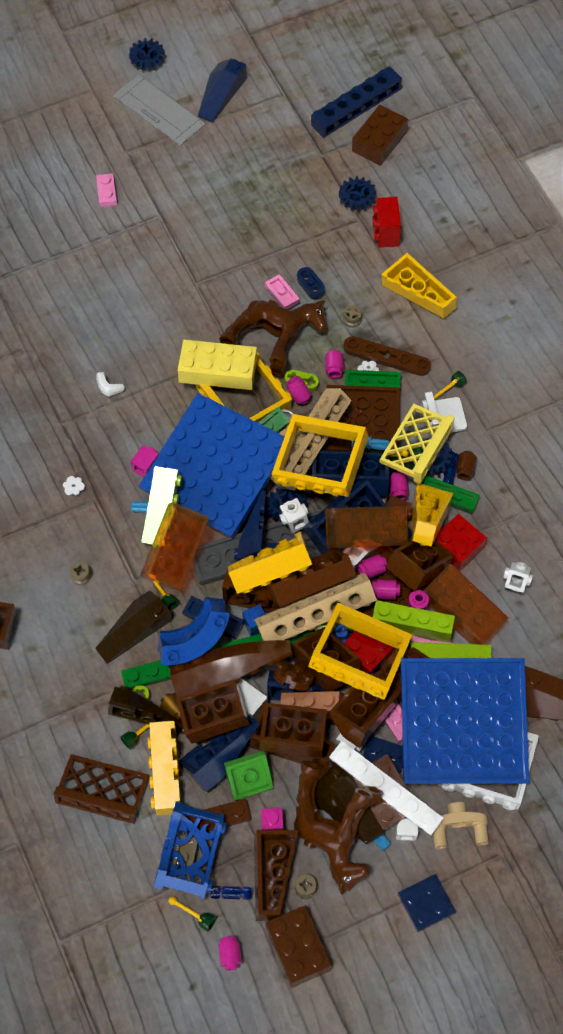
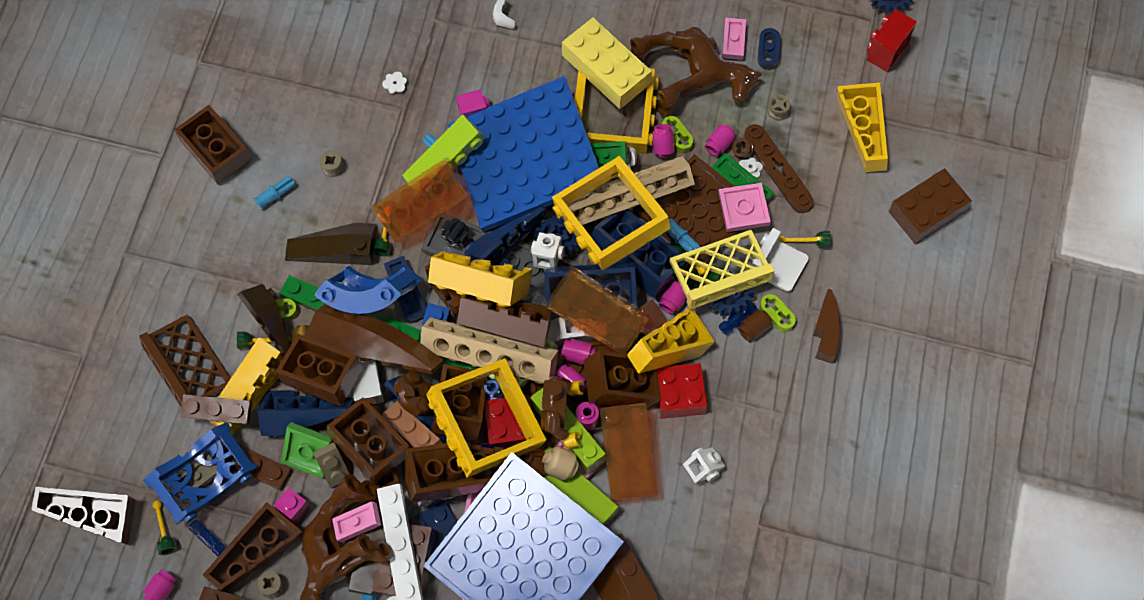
camera: 40 degrees right, 5 degrees up
green plate [423,475,480,514] -> none
none -> wedge [32,487,135,545]
none -> plate [180,394,252,424]
none -> dark azure axle [254,176,295,210]
none -> dark tan plate [313,442,349,488]
none -> bright pink plate [332,501,381,542]
none -> black gear [441,218,469,247]
none -> reddish brown torso [541,375,584,448]
none -> tan head [542,446,579,481]
none -> bright pink plate [718,183,771,232]
none -> reddish brown bush [732,138,754,158]
none -> lime beam [760,294,796,332]
none -> reddish brown slope [813,289,840,364]
none -> reddish brown brick [889,168,972,245]

